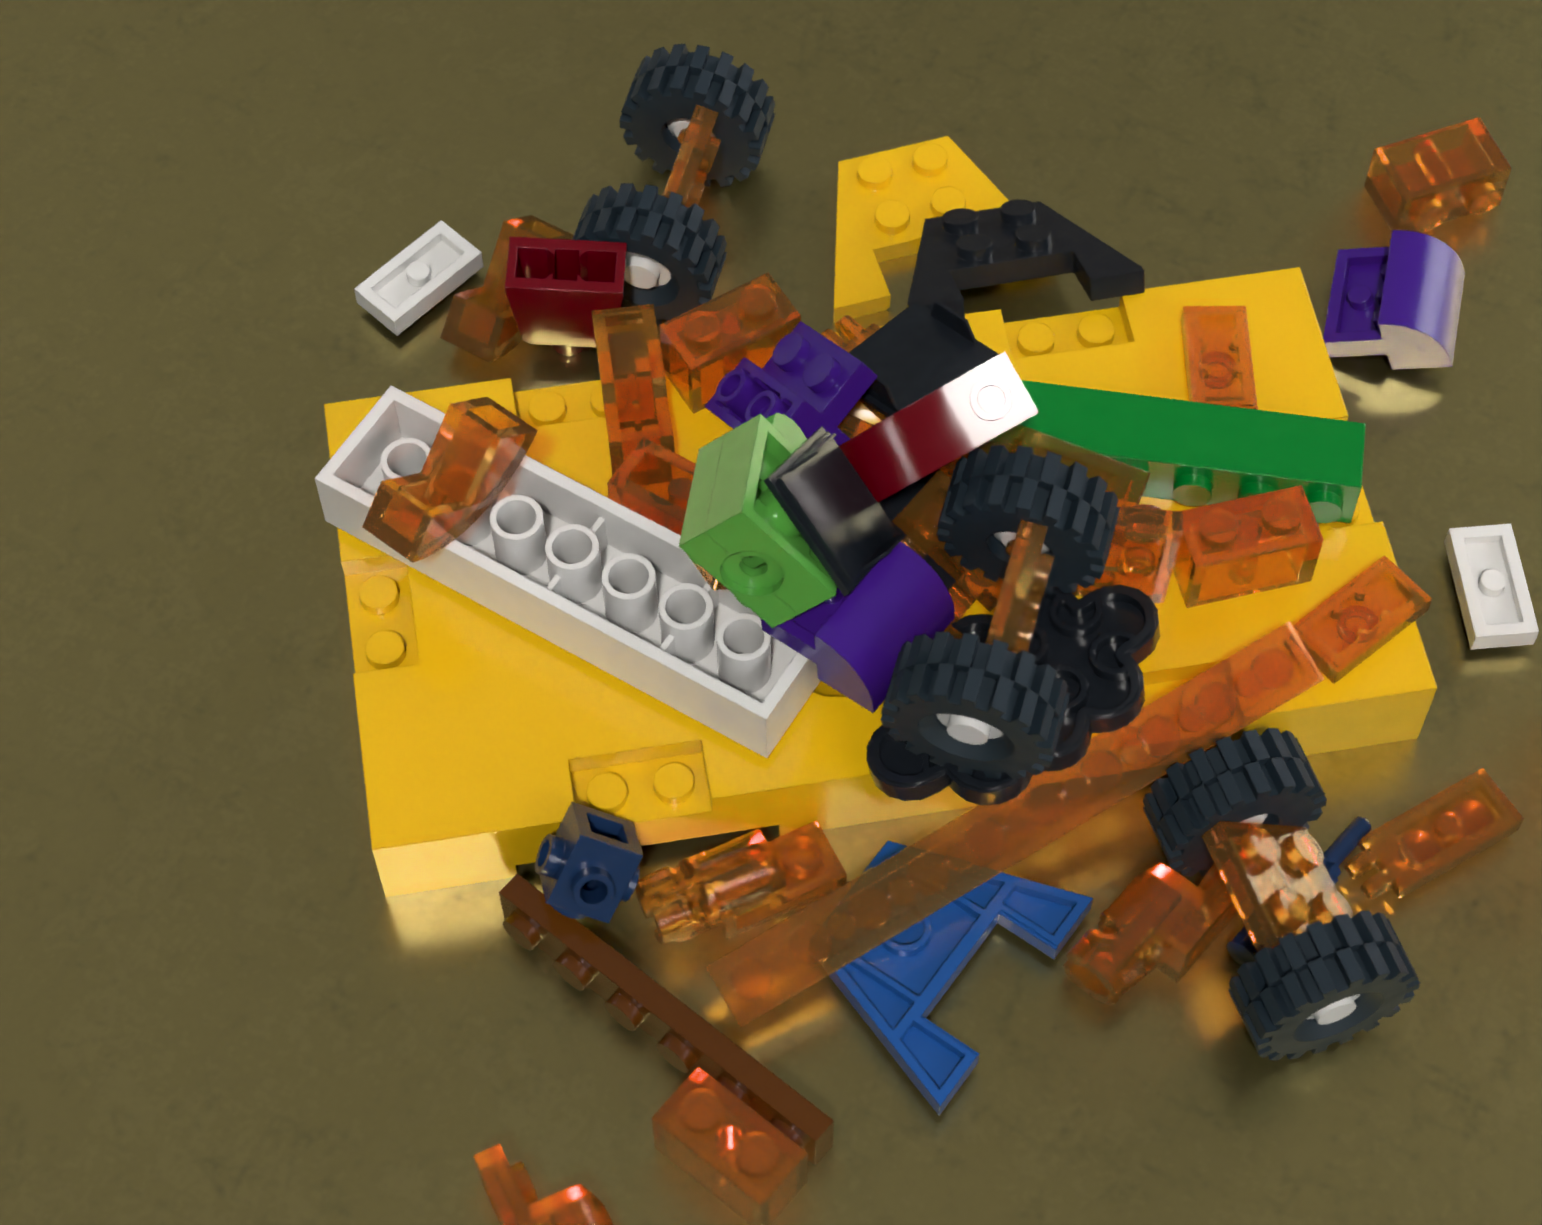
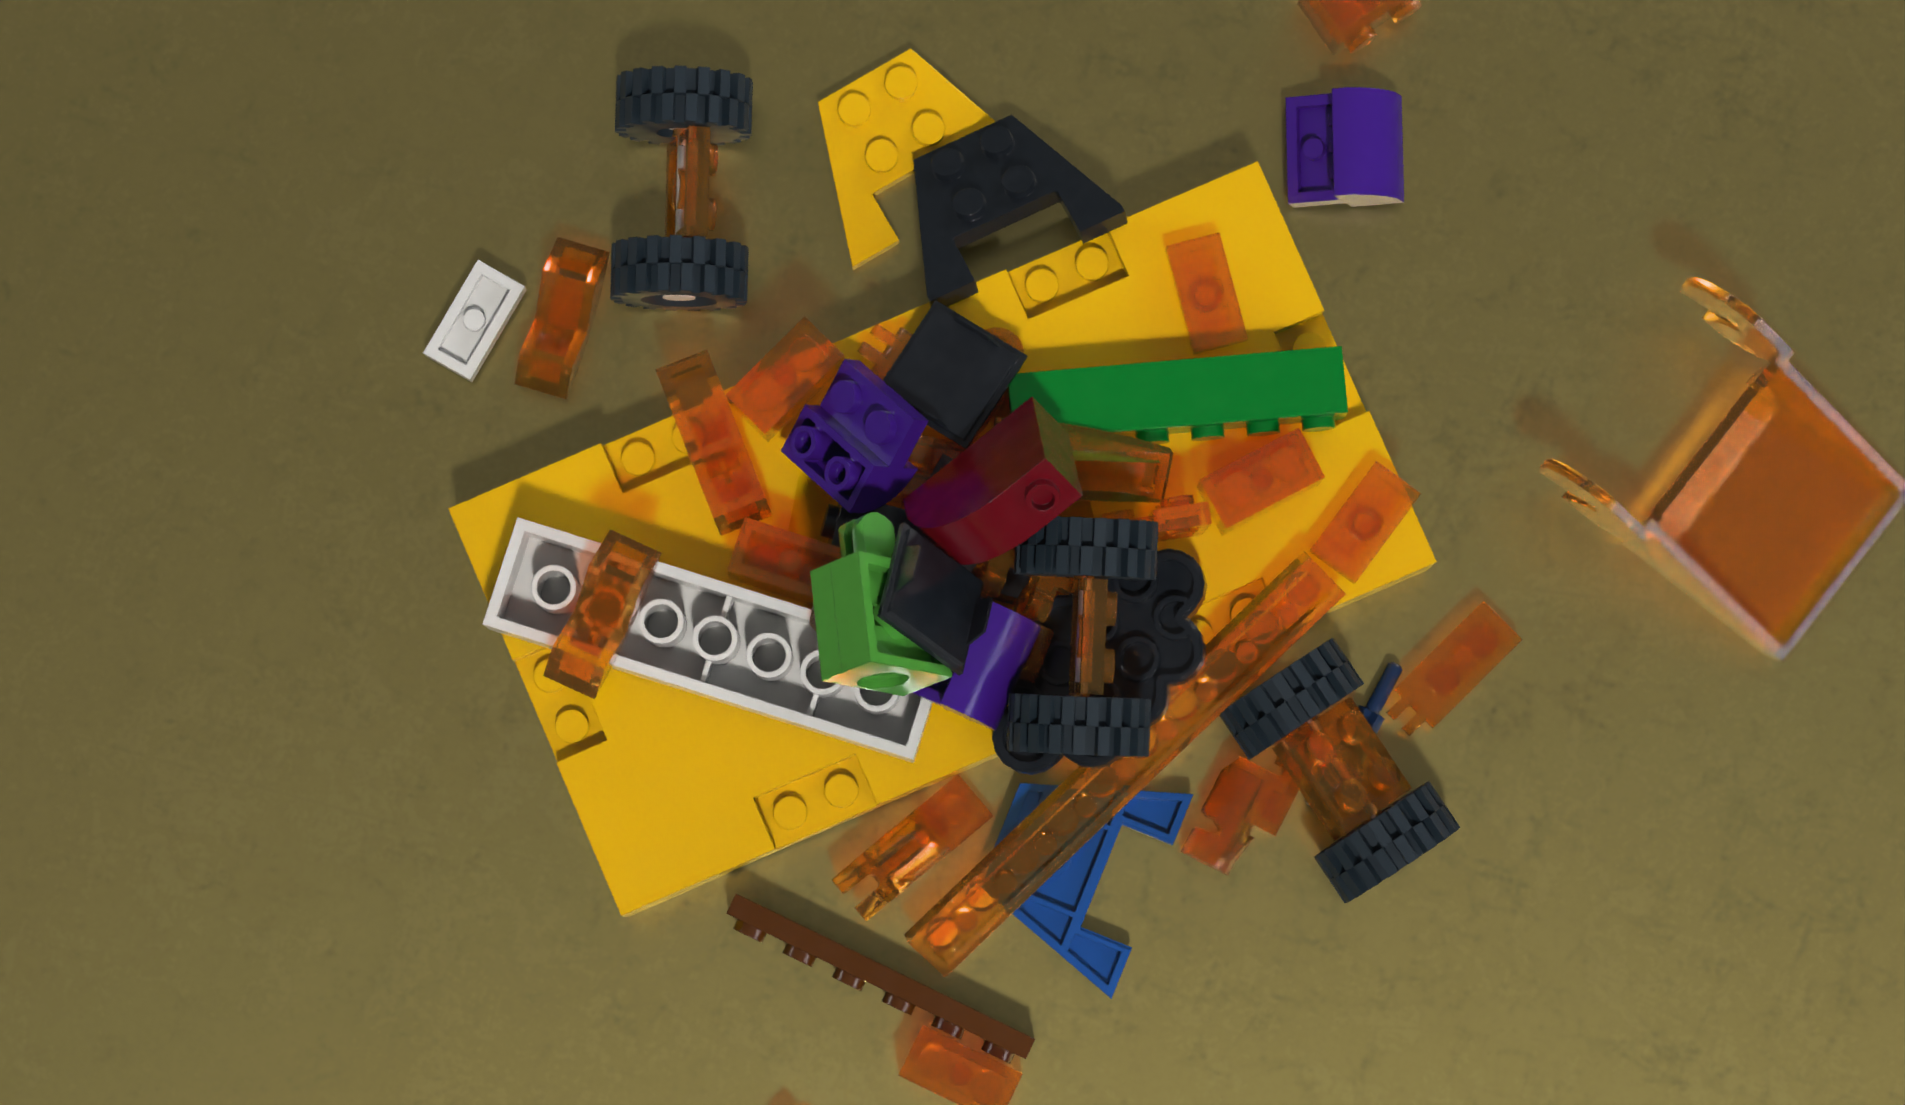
camera: 15 degrees left, 25 degrees up
dark red torso [505,236,627,356] -> none
dark blue brick [535,802,643,924] -> none
white plate [1444,524,1539,650] -> none

